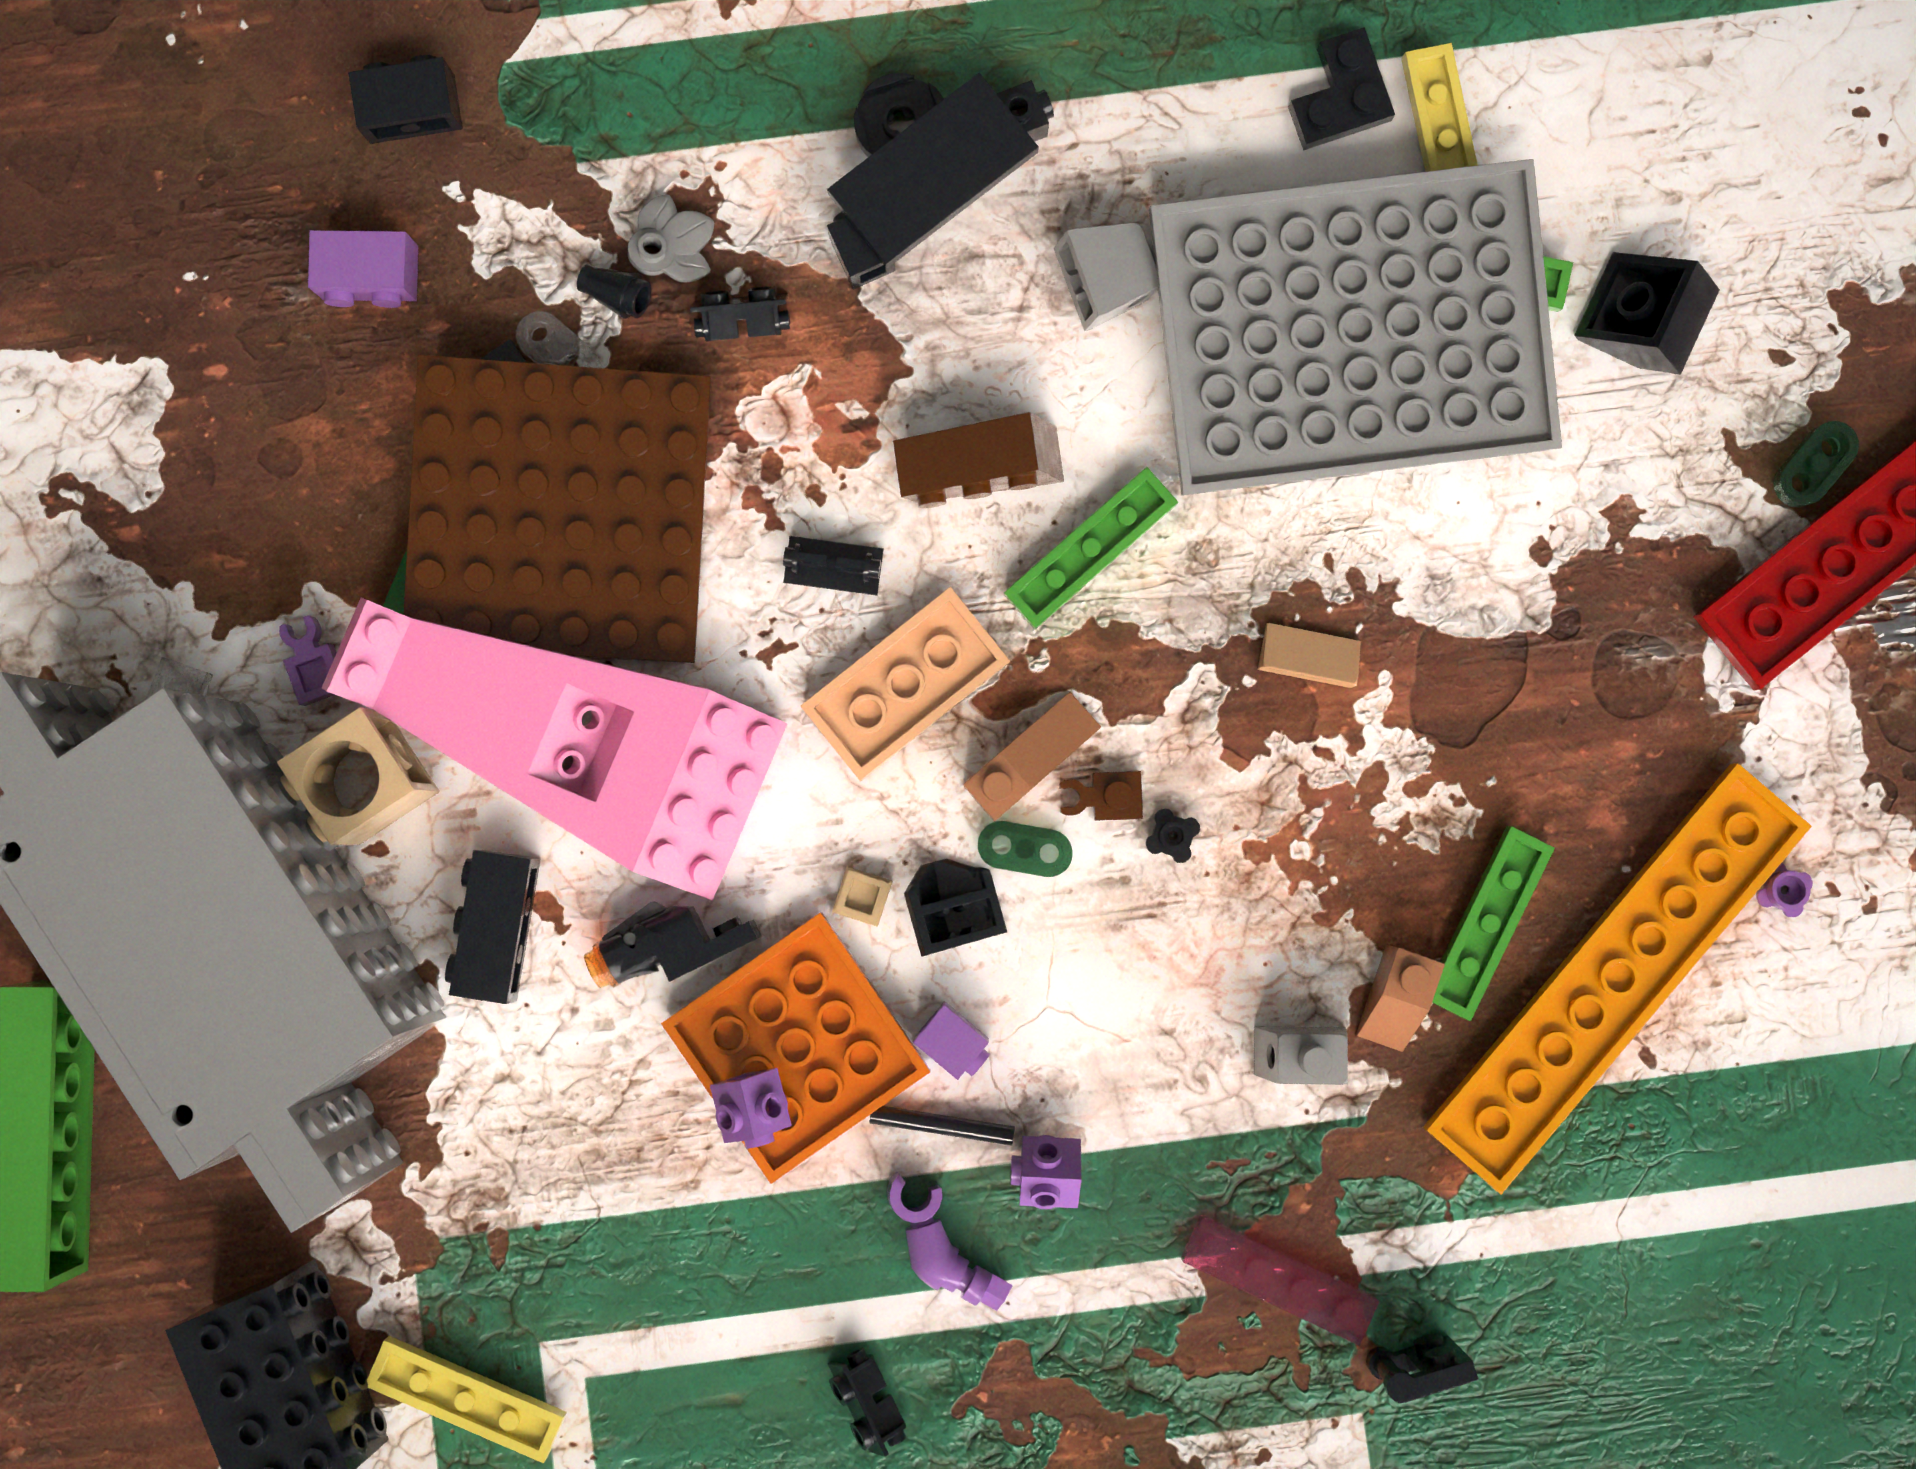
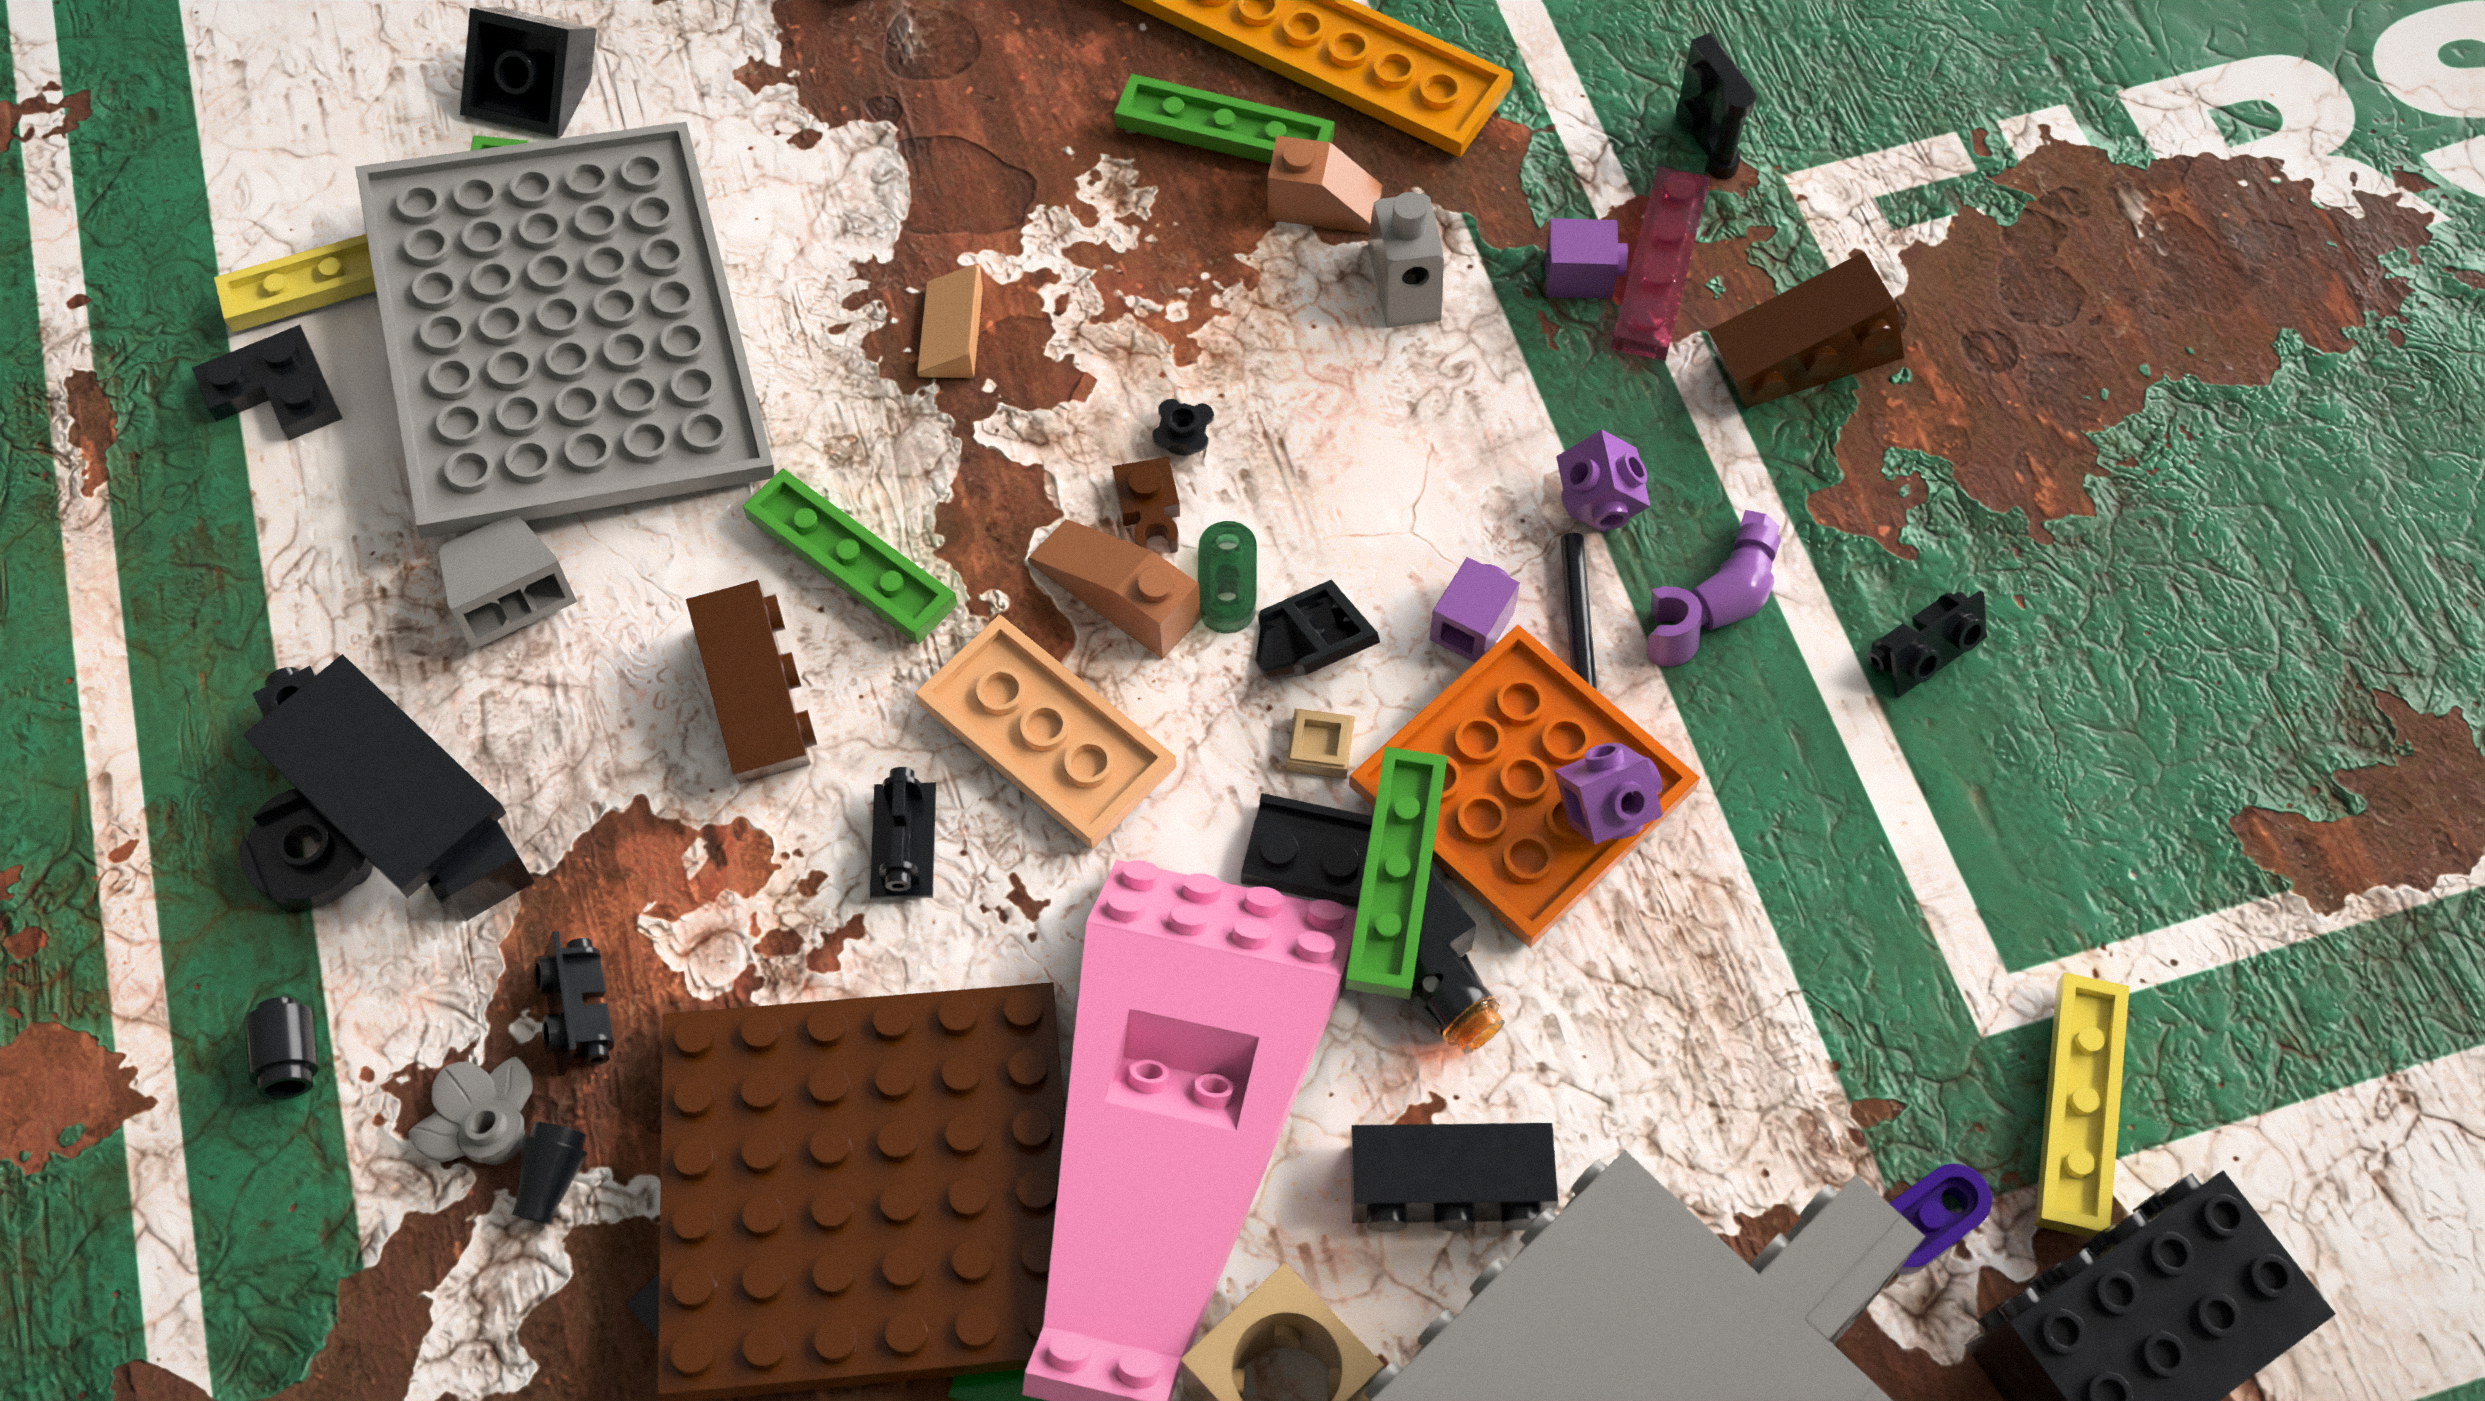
camera: 100 degrees left, 25 degrees down
clear plate [516,311,602,368] -> none
none -> black brick [244,997,319,1100]
none -> black plate [1241,793,1373,908]
none -> bright green plate [1345,747,1448,999]
none -> medium lavender brick [1545,218,1628,299]
none -> reddish brown wedge [1708,251,1904,409]
none -> dark purple plate [1889,1164,1992,1275]

